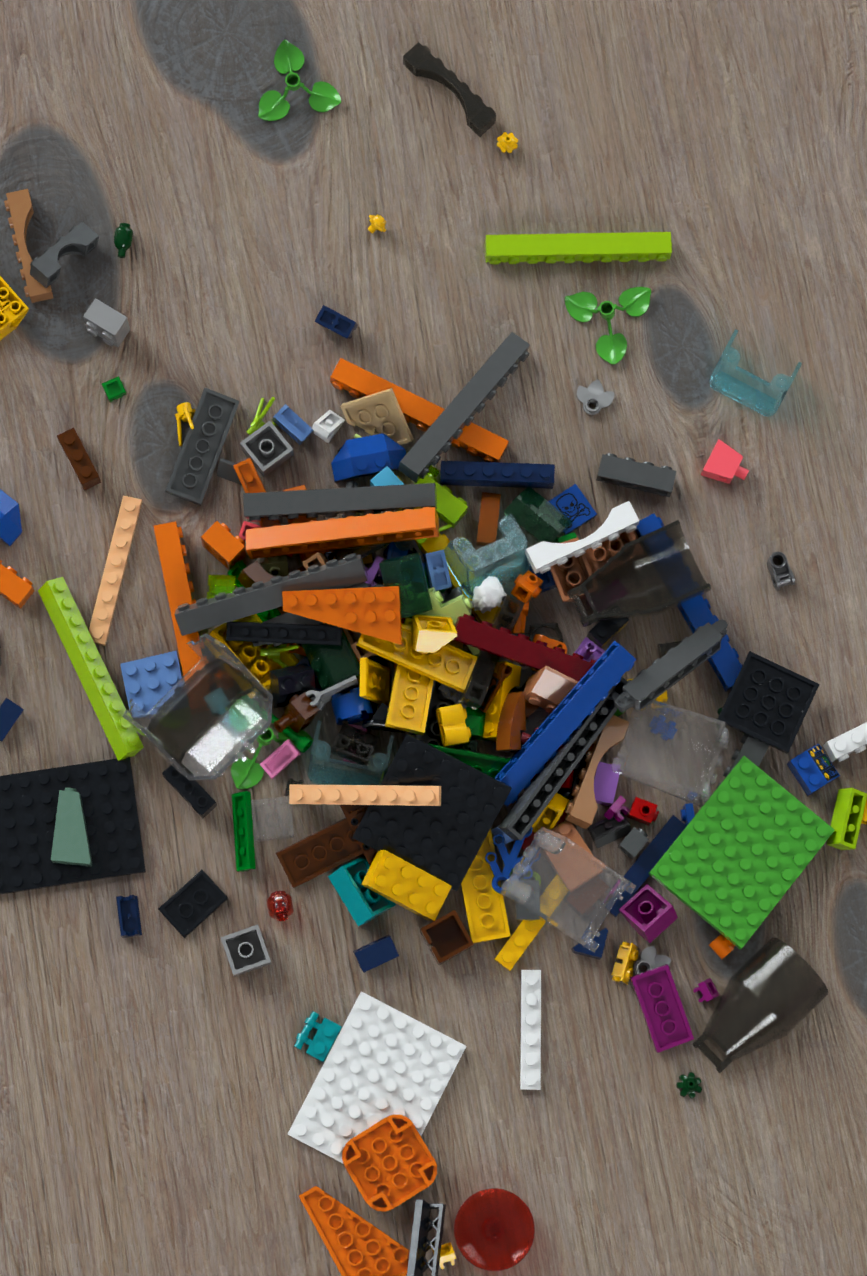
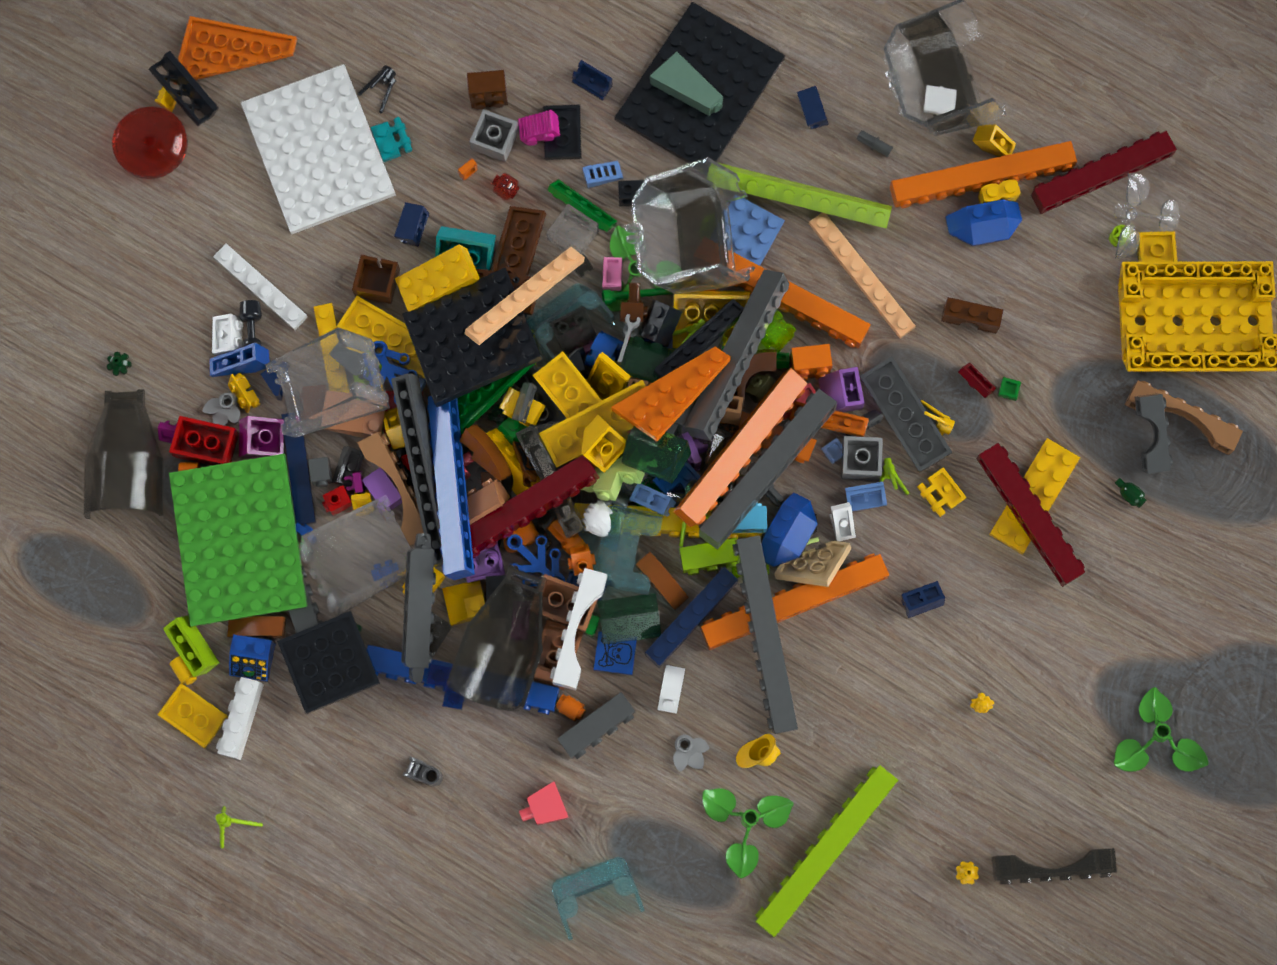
camera: 140 degrees right, 0 degrees up
light grey brick [83,298,130,347] -> none
clear light blue brick [203,687,231,716] -> none
orange tile [342,1115,437,1212] -> none
magenta plate [630,964,694,1053] -> none
none -> red brick [169,416,239,466]
none -> blue slope [210,343,270,377]
none -> white bracket [212,314,243,355]
none -> dark orange slope [227,616,286,639]
none -> black piece [239,300,262,347]
none -> yellow tile [351,490,374,513]
none -> black plant [358,65,396,113]
none -> clear blue plate [427,664,470,710]
none -> yellow slope [442,580,488,626]
none -> orange tile [458,158,478,181]
none -> reddish brown brick [467,70,508,110]
none -> blue plant [506,534,565,588]
none -> dark grey slope [512,382,537,423]
none -> dark pink brick [518,110,560,146]
none -> orange brick [555,694,586,722]
none -> medium blue slope [582,161,623,188]
none -> white brick [657,665,685,714]
none -> yellow piece [736,734,781,768]
none -> medium lavender slope [818,367,865,412]
none -> light blue tile [821,438,842,464]
none -> yellow plate [917,467,967,517]
none -> dark red plate [958,363,996,398]
none -> dark red brick [976,443,1085,587]
none -> yellow plate [989,438,1081,554]

